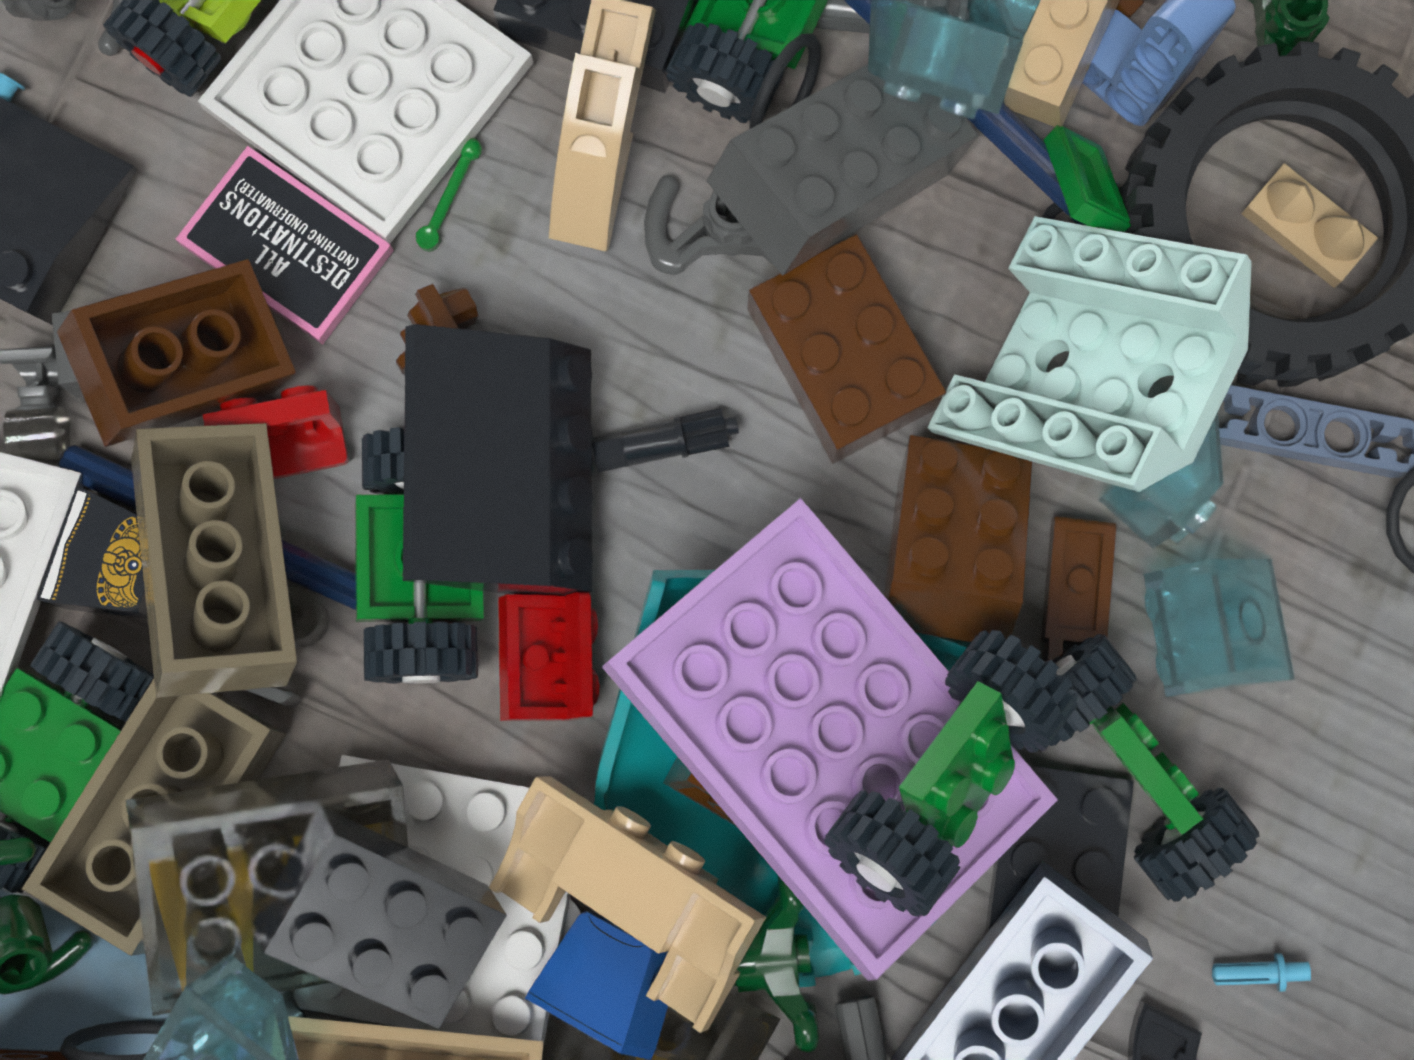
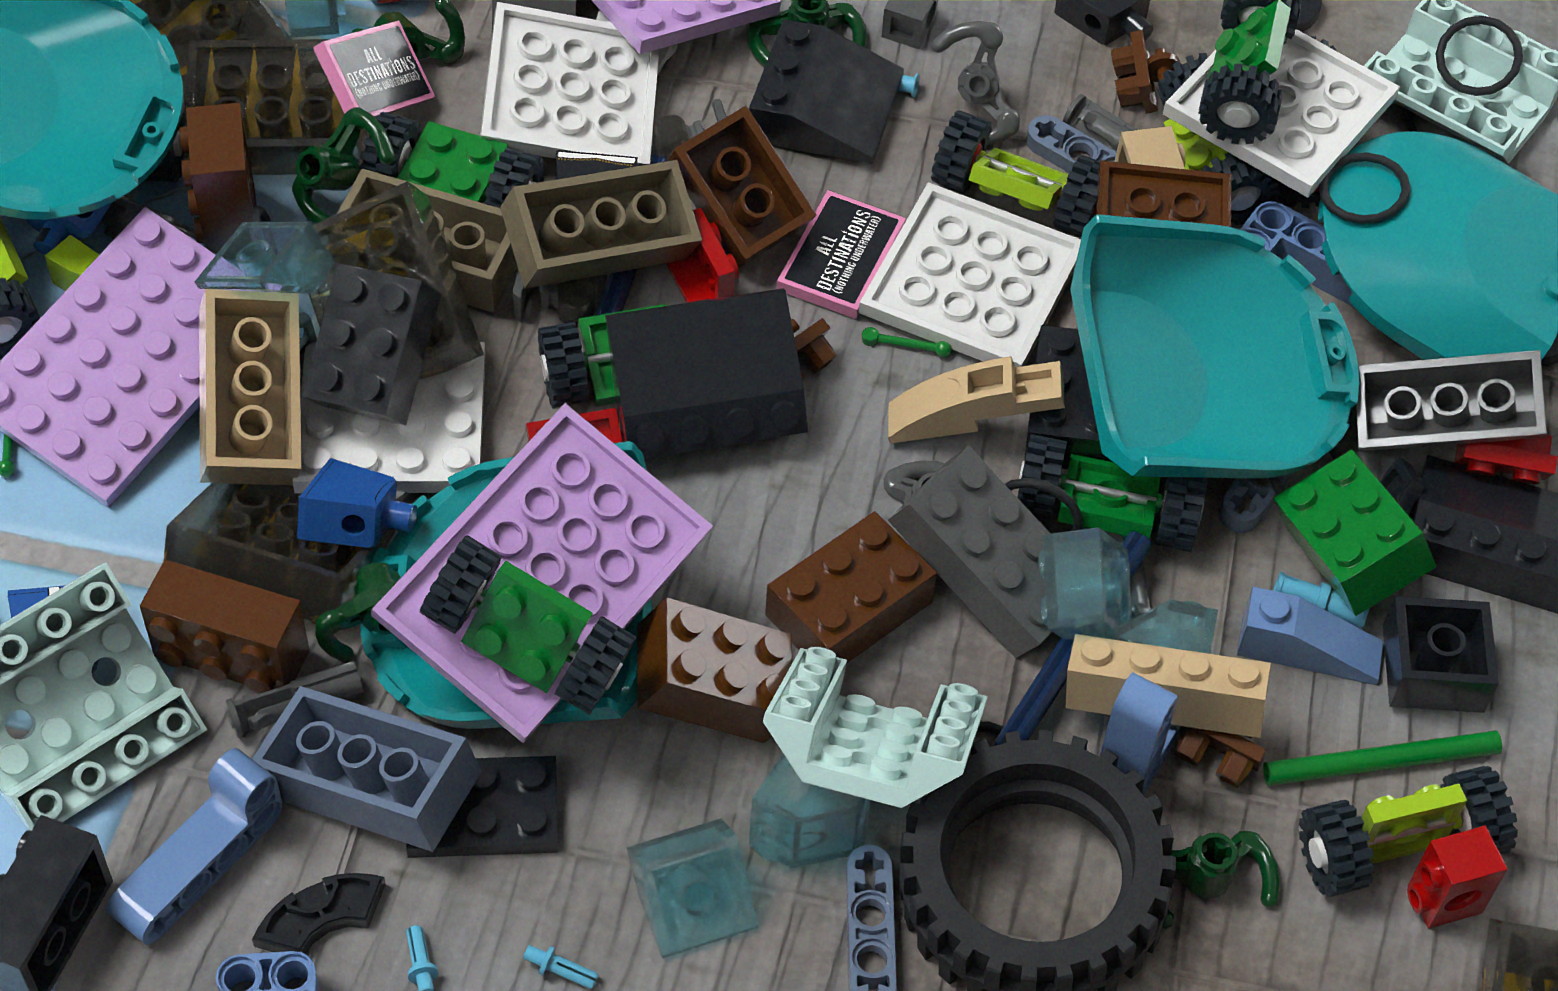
camera: 75 degrees right, 25 degrees down
tan bracket [489,776,766,1033] -> none
black piece [592,408,739,472] -> none
reddish brown hinge [1041,517,1116,662] -> none
green tile [1044,125,1131,232] -> none
black plate [1050,634,1259,902] -> none
tan tile [1241,163,1378,288] -> none
none -> medium azure piece [523,945,598,989]

